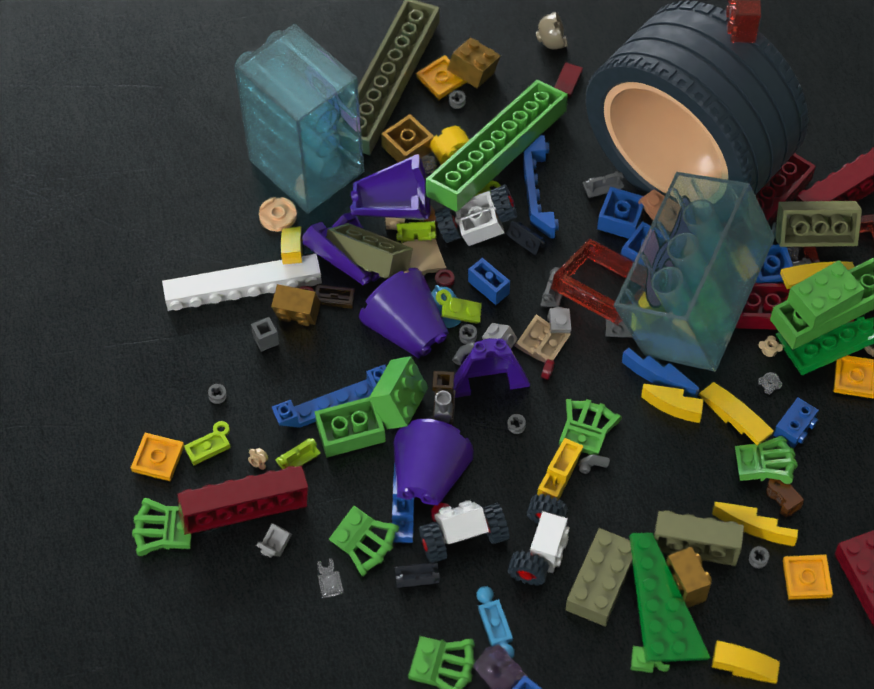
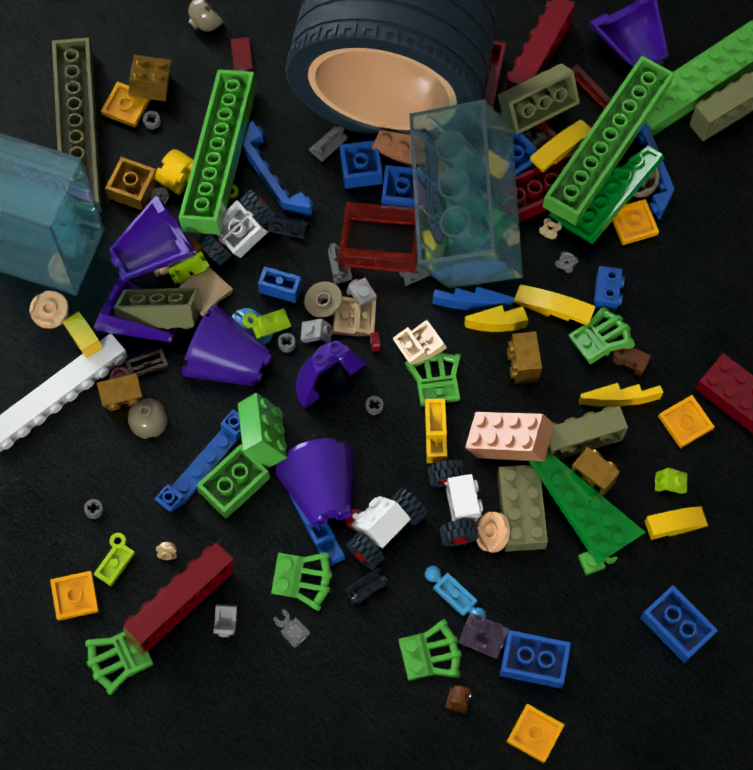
camera: 30 degrees left, 10 degrees up
dark grey brick [251,317,279,352] -> none
lime hinge [275,438,321,470] -> none
hips [432,371,456,425] -> none
dark red tile [435,269,454,288] -> none
dark grey arm [452,342,475,365] -> none
dark grey arm [579,454,609,474] -> none
dark grey bush [749,547,769,568] -> none
bright green brick [787,260,865,330] -> none
none -> dark tan cylinder [128,398,168,439]
none -> dark tan dish [304,281,342,318]
none -> tan slope [393,320,447,365]
none -> brick [465,412,555,461]
none -> light nougat tile [476,512,510,553]
none -> pearl gold brick [507,331,542,385]
none -> lime bracket [655,468,687,494]

